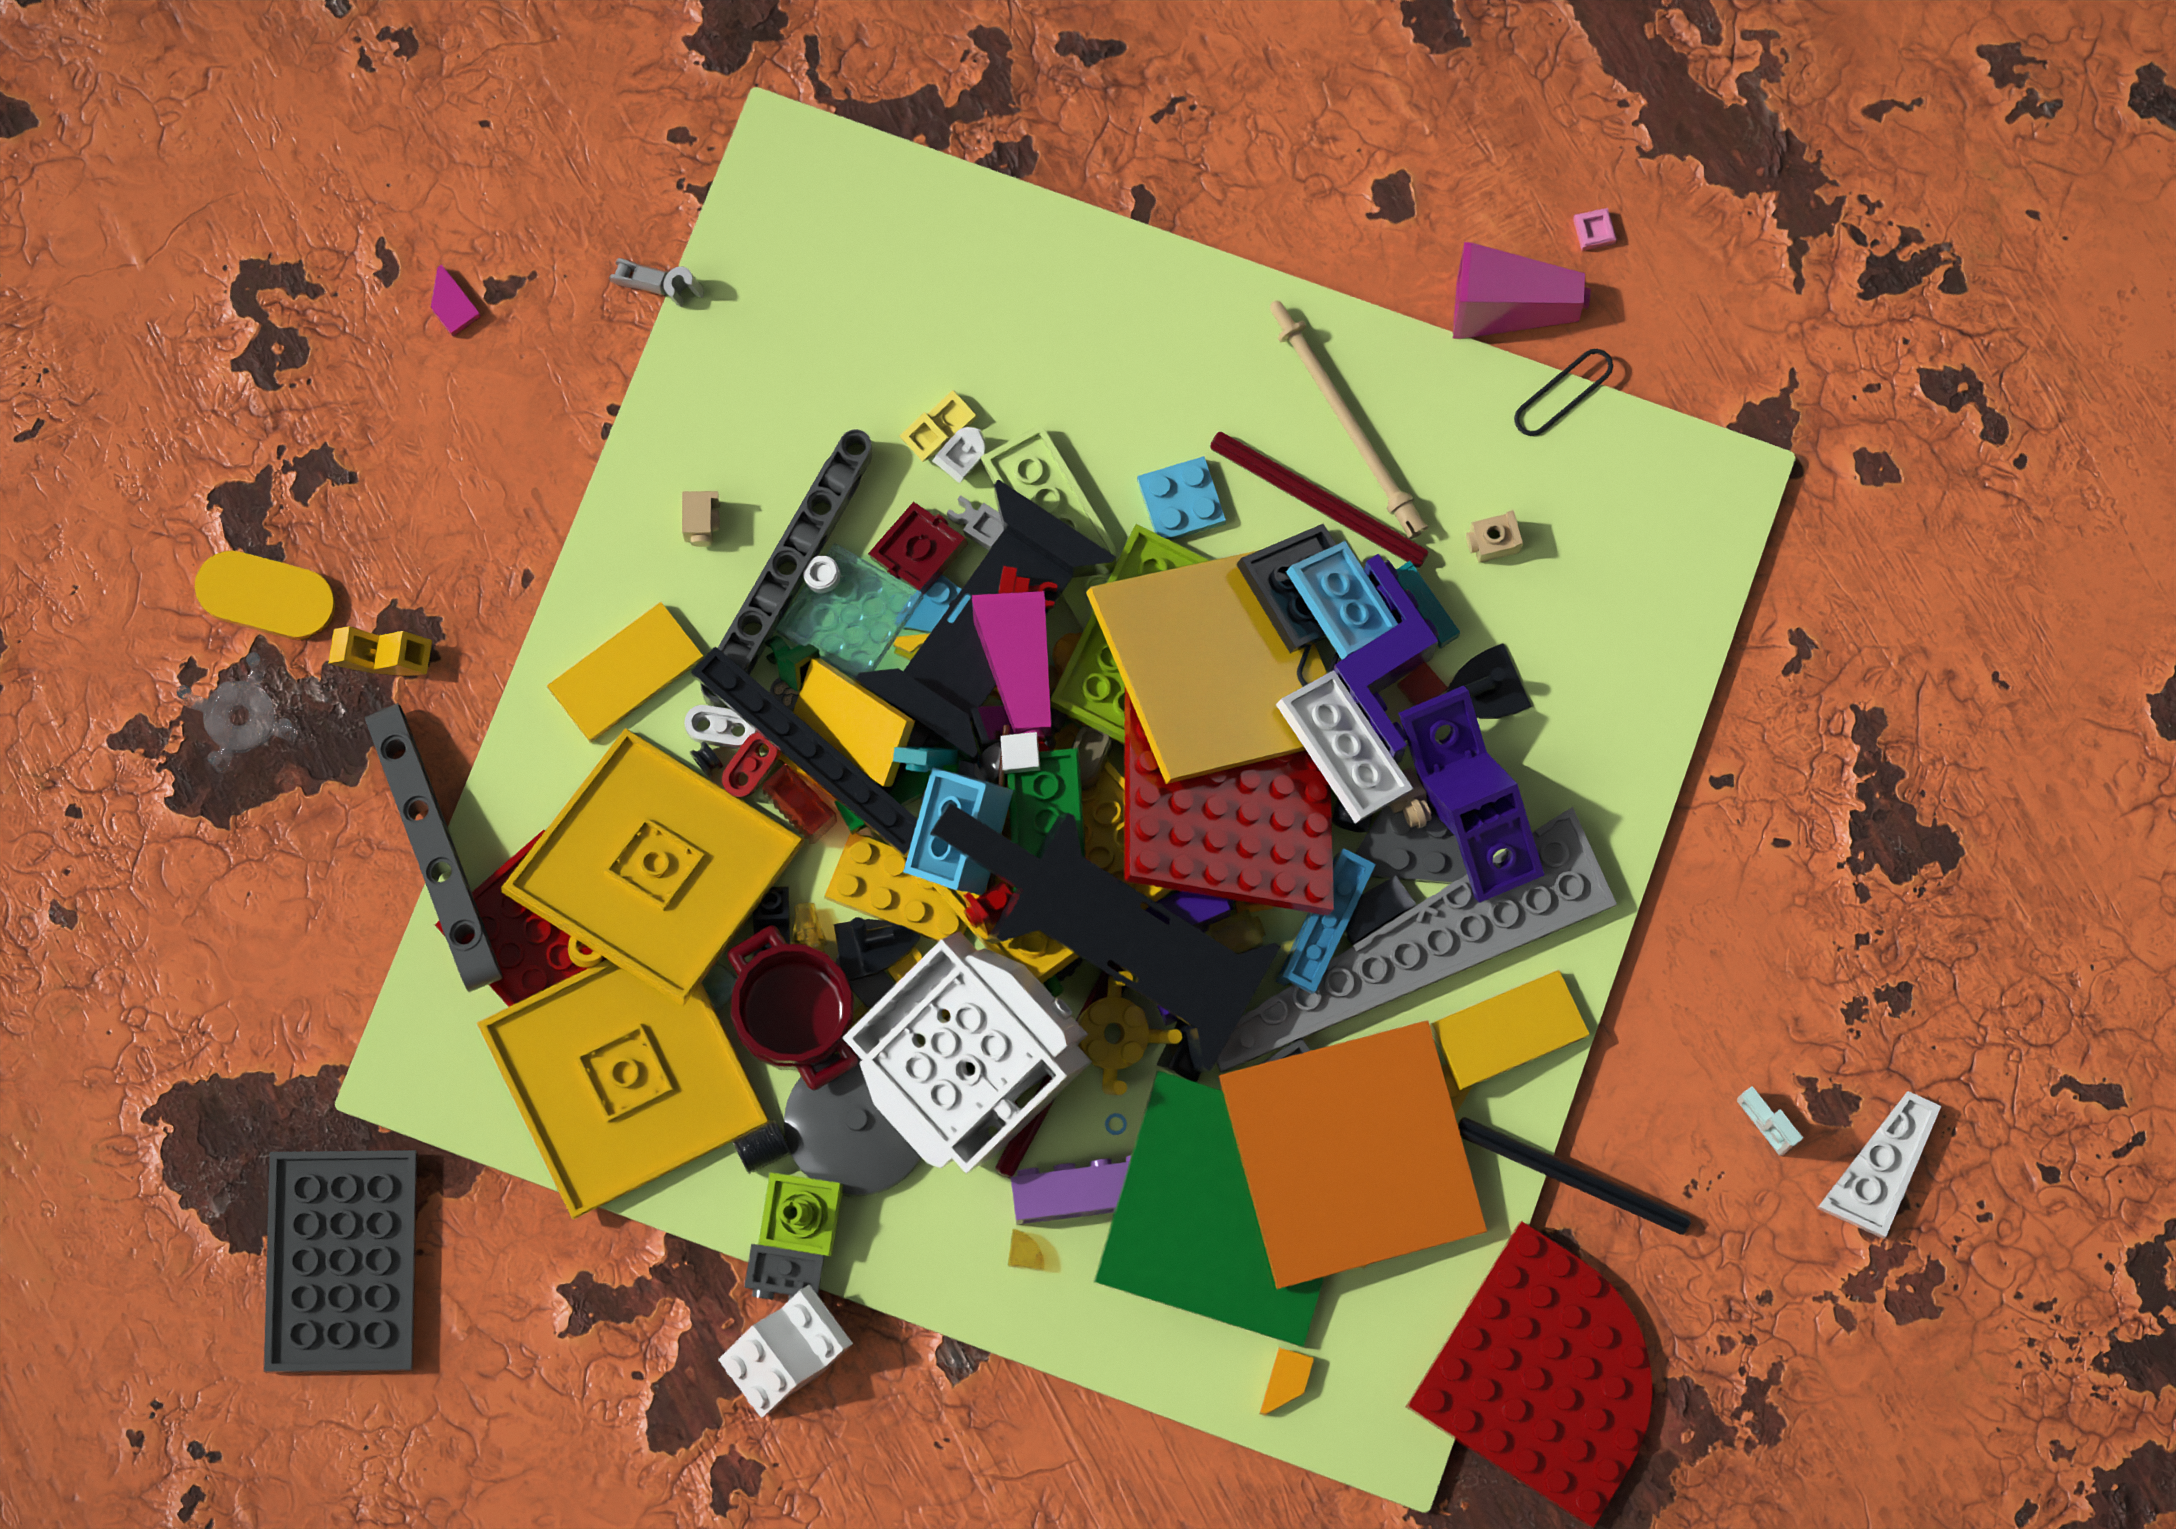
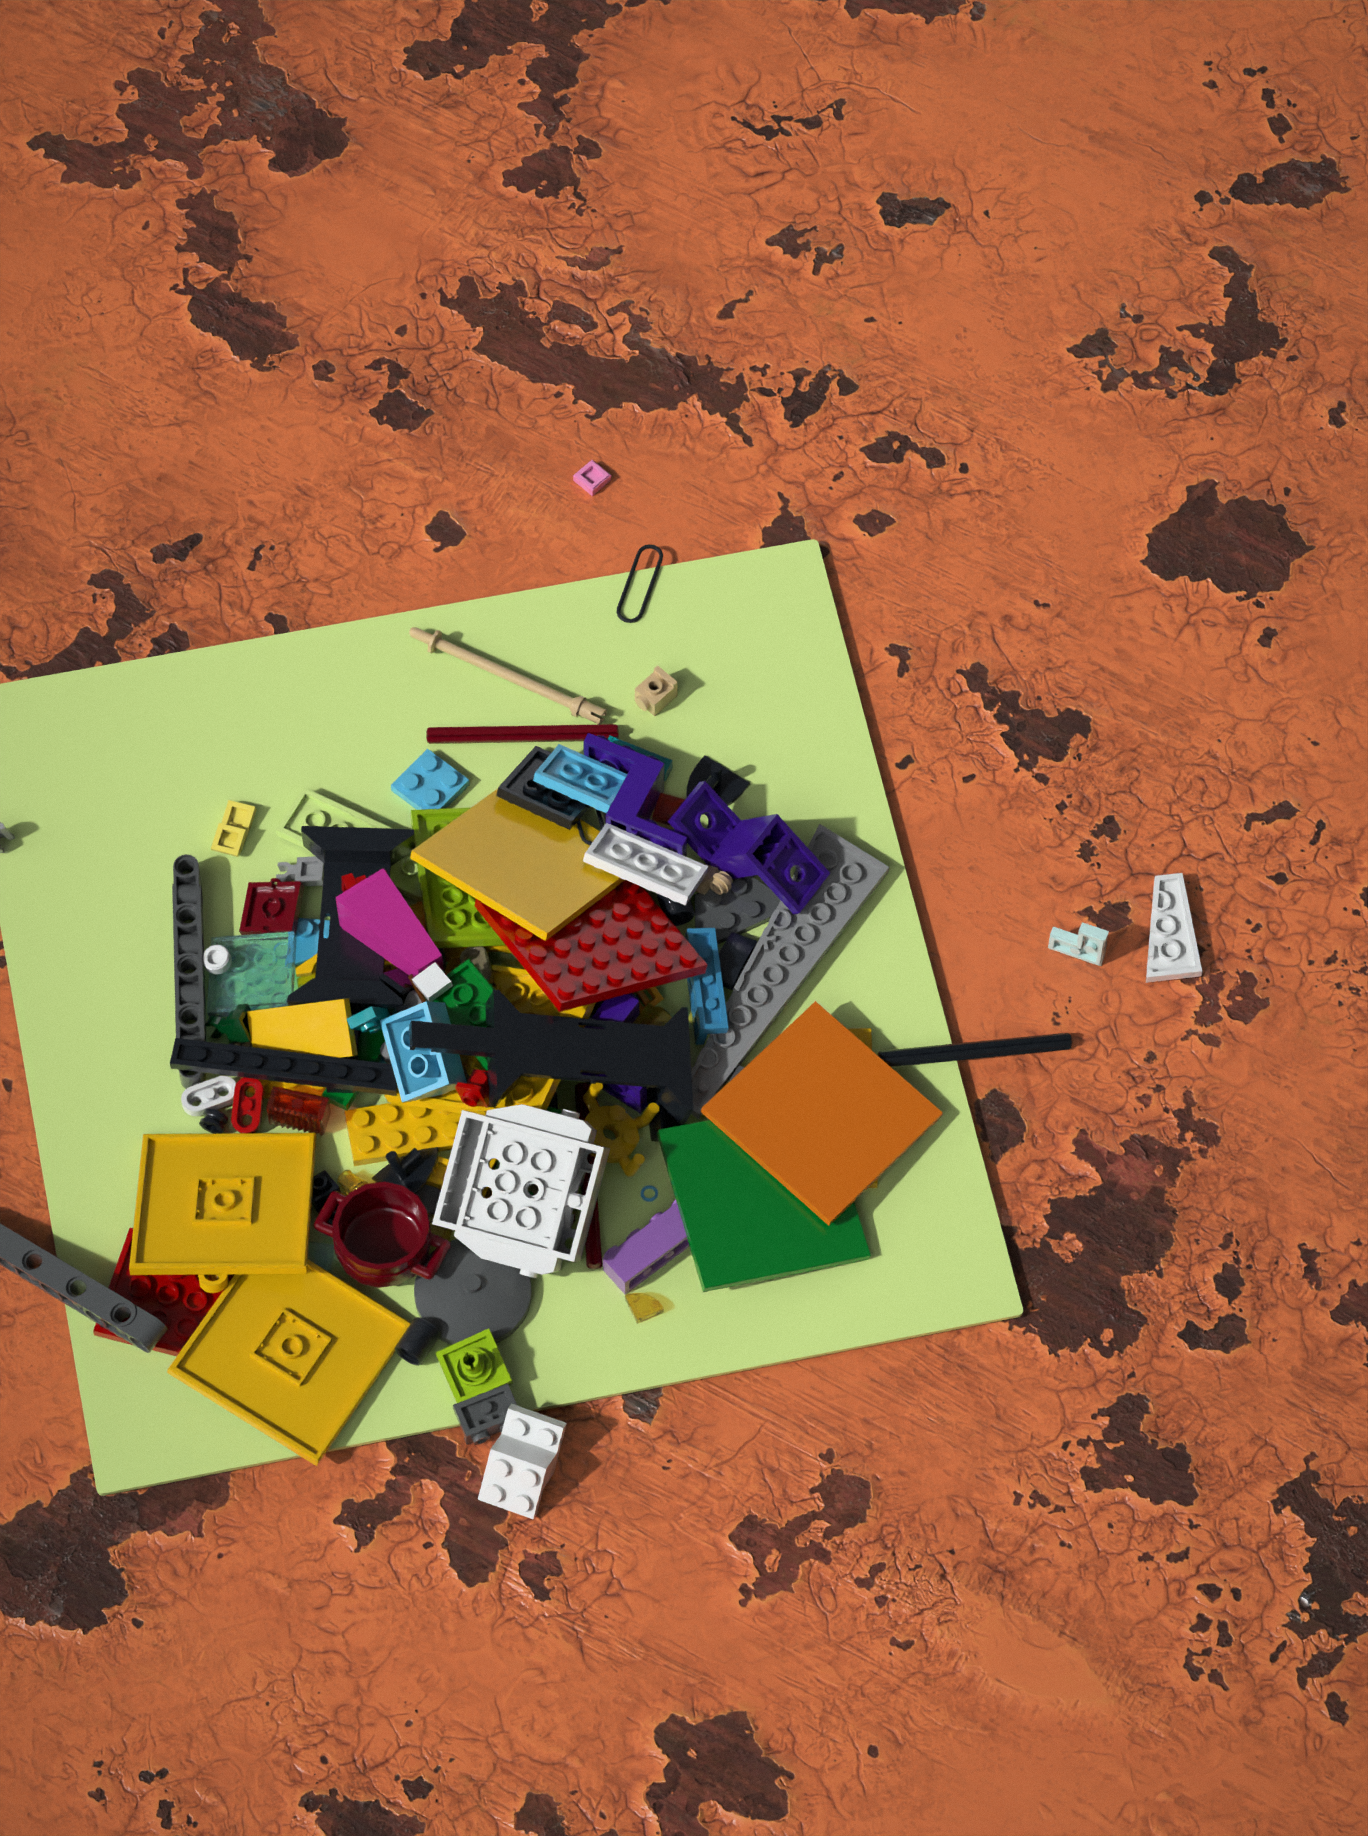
camera: 30 degrees left, 15 degrees down
dark grey plate [264,1150,418,1373] -> none
yellow tile [547,602,704,743] -> none
tan brick [682,491,720,547] -> none
white plate [933,427,986,483] -> none
light orange tile [1260,1347,1314,1416] -> none
red plate [1405,1221,1652,1528] -> none
yellow tile [1430,970,1590,1091] -> none
dark pink slope [1453,242,1591,339] -> none

